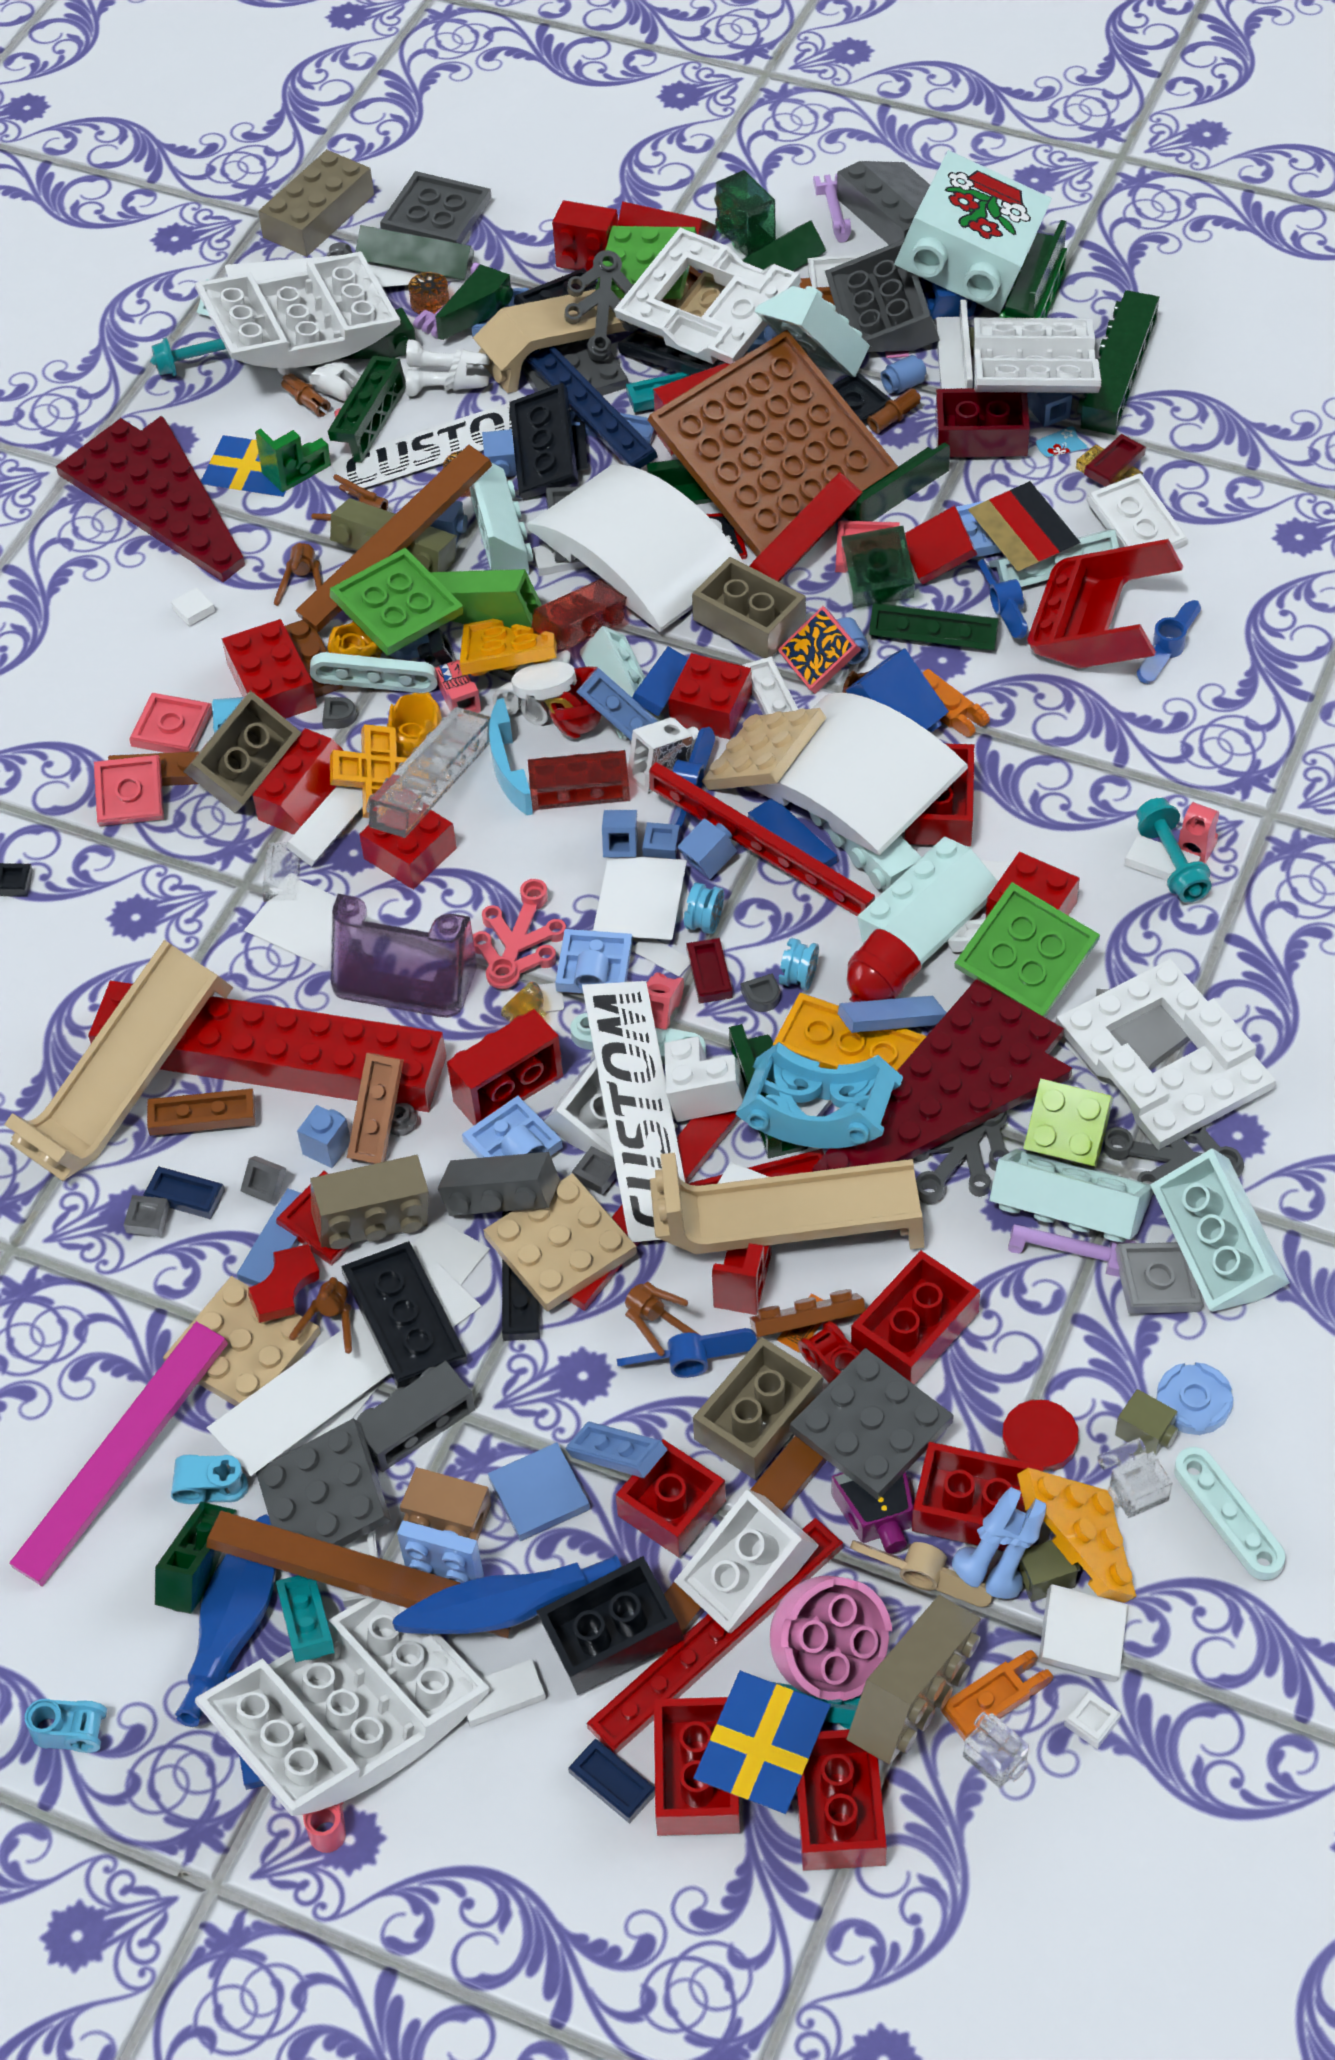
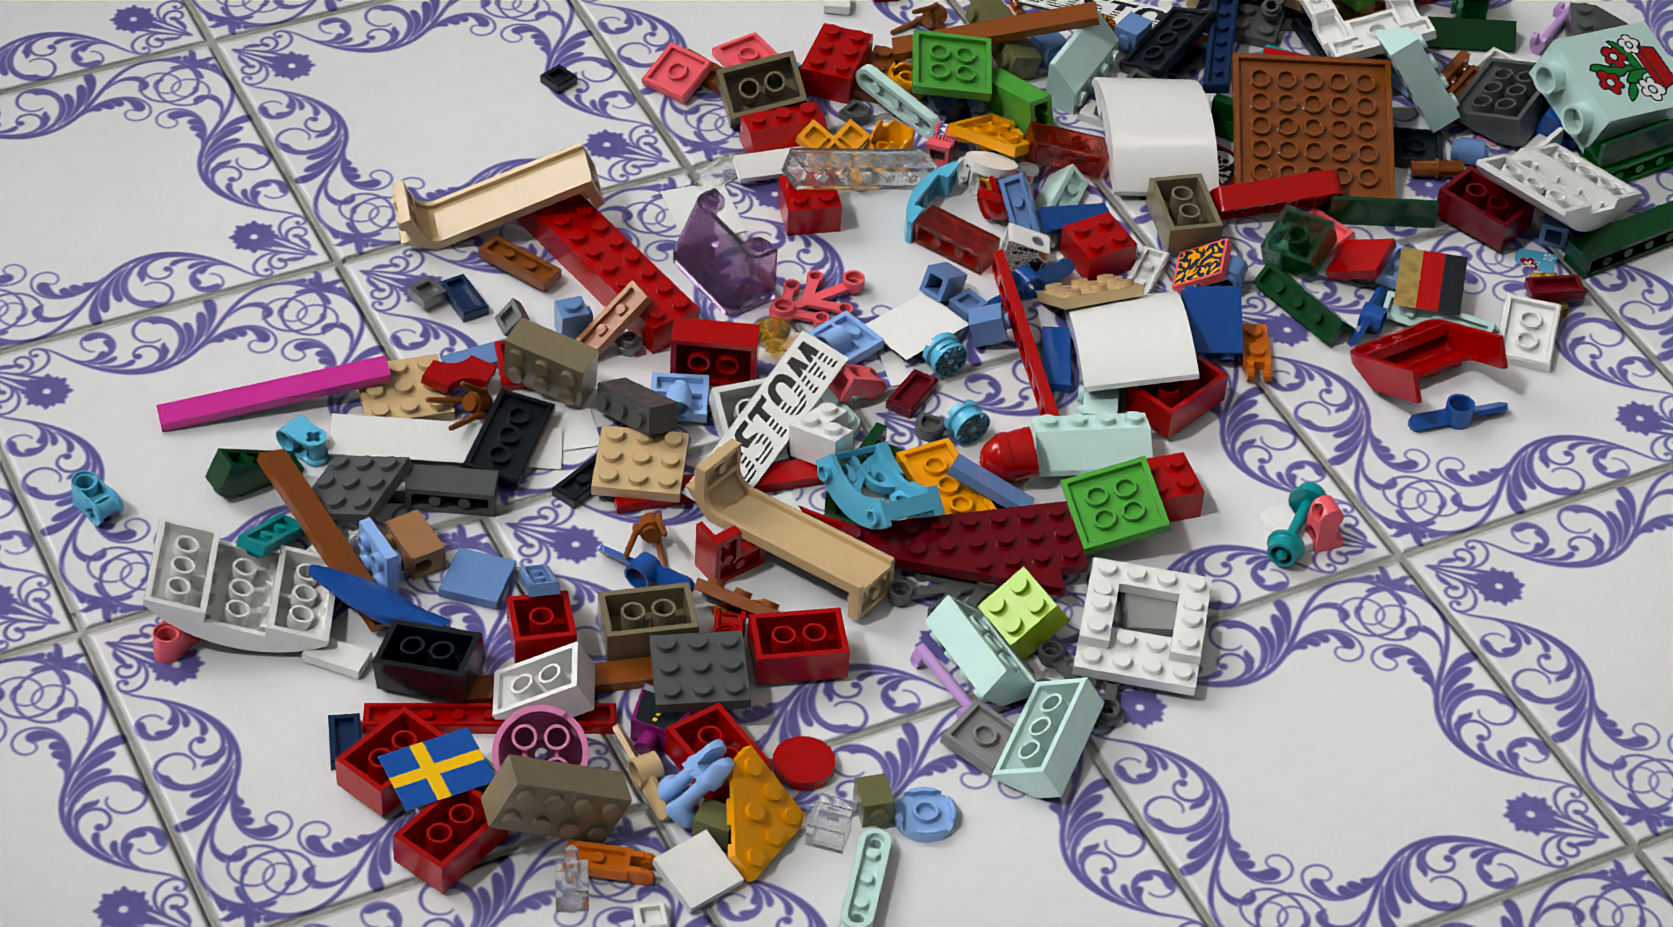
camera: 35 degrees right, 10 degrees down
blue animal [175,1514,276,1727] -> none
flat silver plate [572,1146,617,1195] -> none

